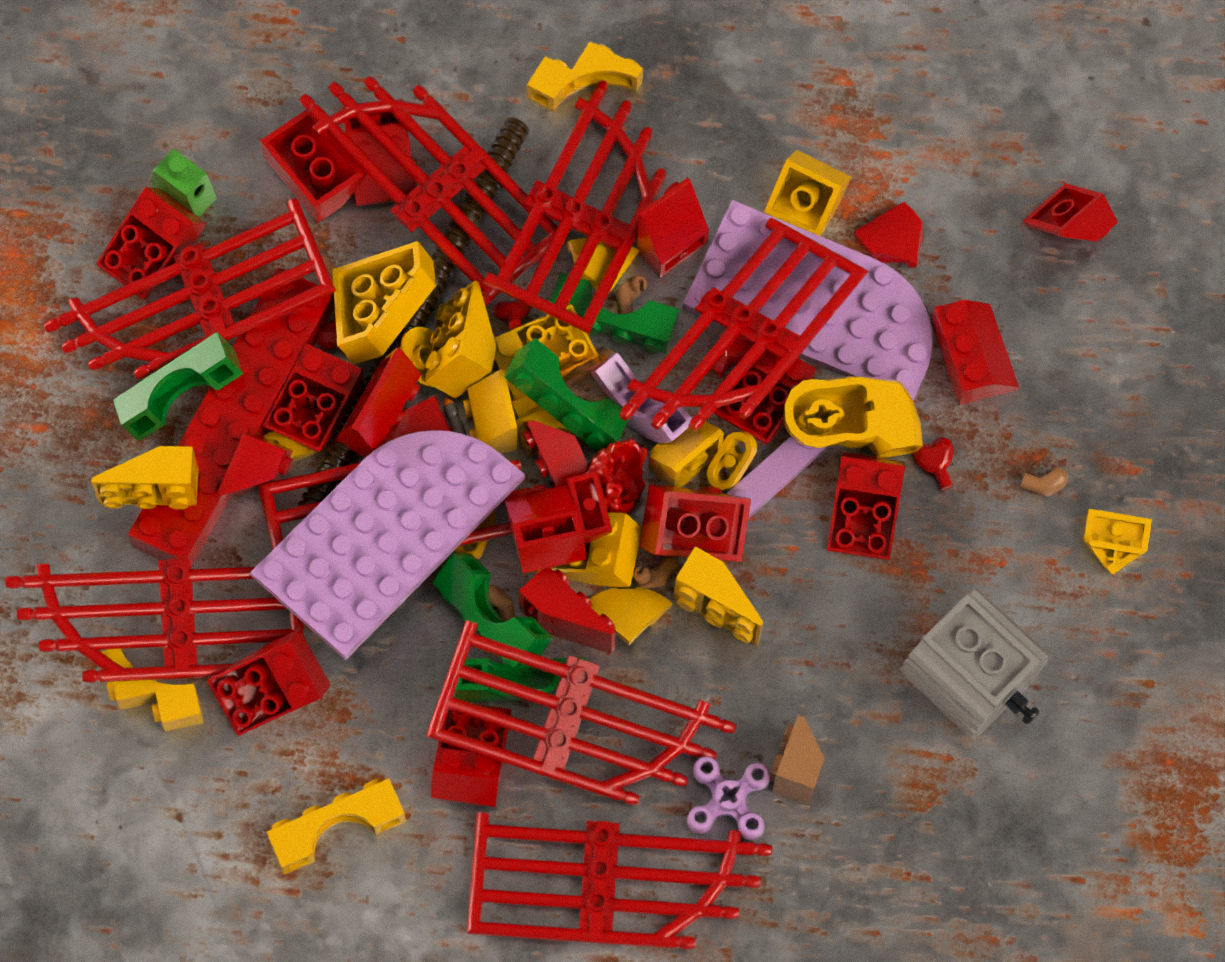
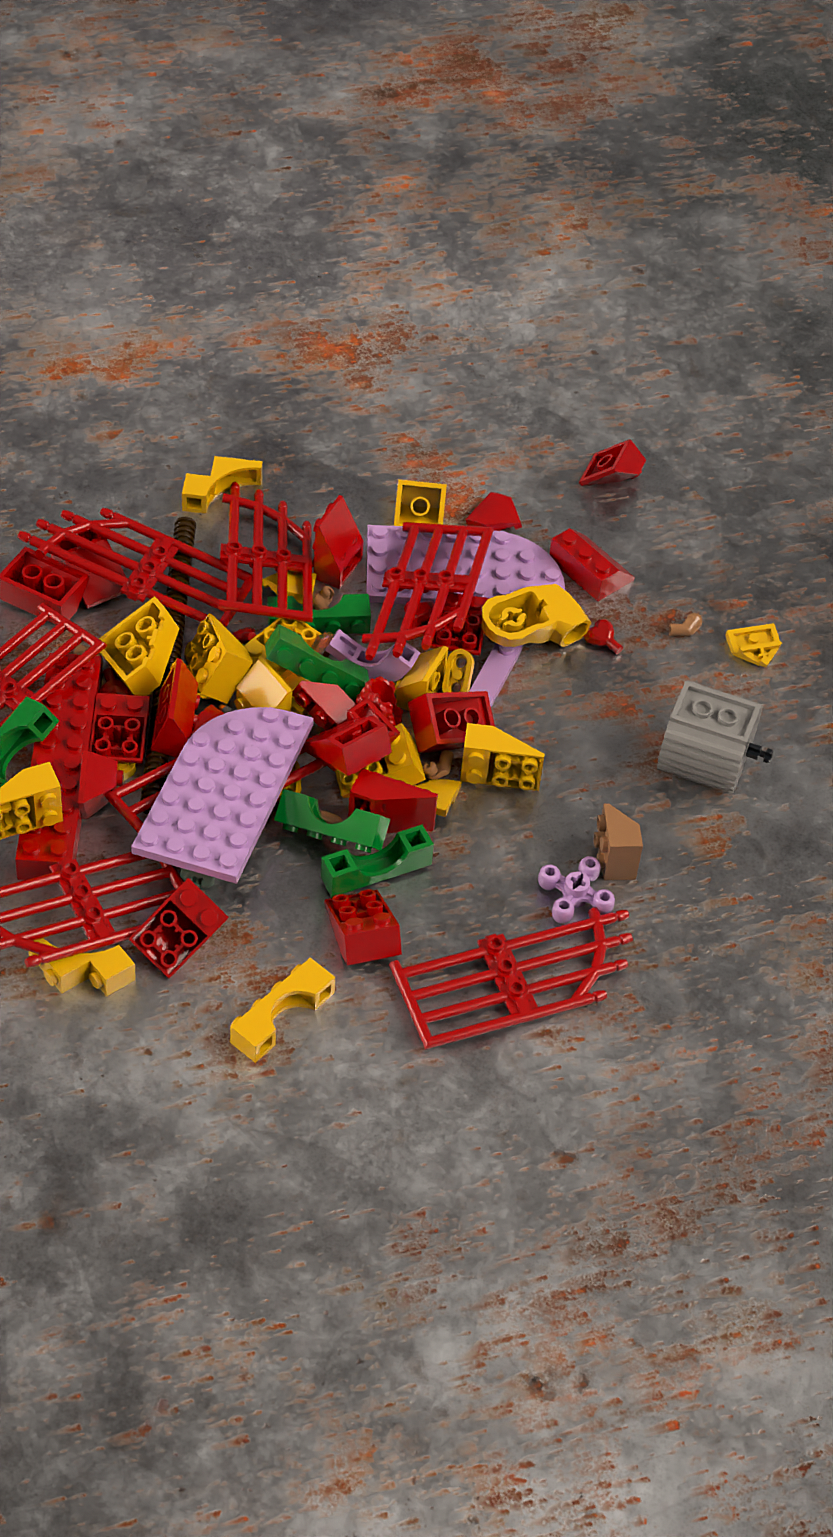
camera: 25 degrees left, 20 degrees down
red piece [425,620,736,805] -> none
red slope [827,452,905,560] -> none

